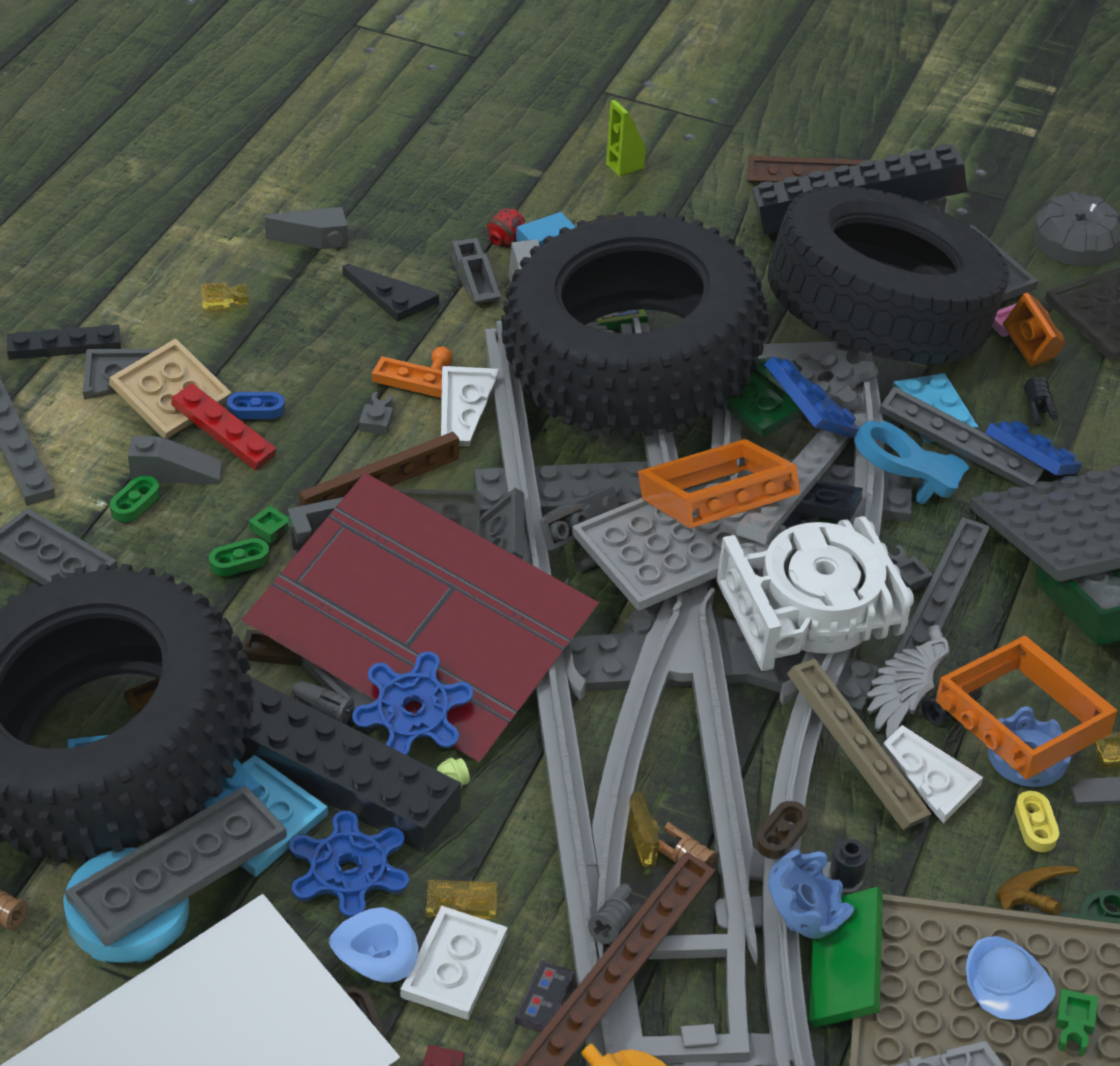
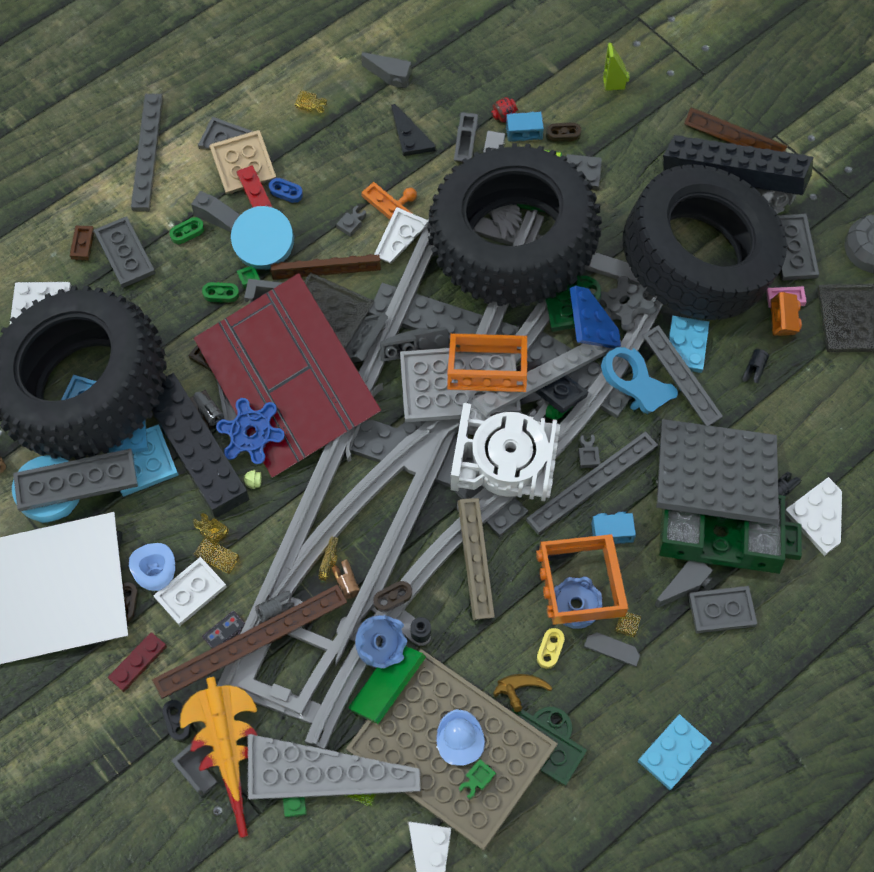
camera: 30 degrees right, 20 degrees up
black plate [7,324,121,360] -> none
blue plate [289,811,409,919] -> none
light grey animal [867,625,950,739] -> none
white wing [882,725,983,824] -> none
blue plate [985,420,1083,475] -> none
none -> clear yellow plate [193,513,228,544]
none -> medium azure piece [231,206,294,270]
none -> dark azure brick [591,512,636,544]

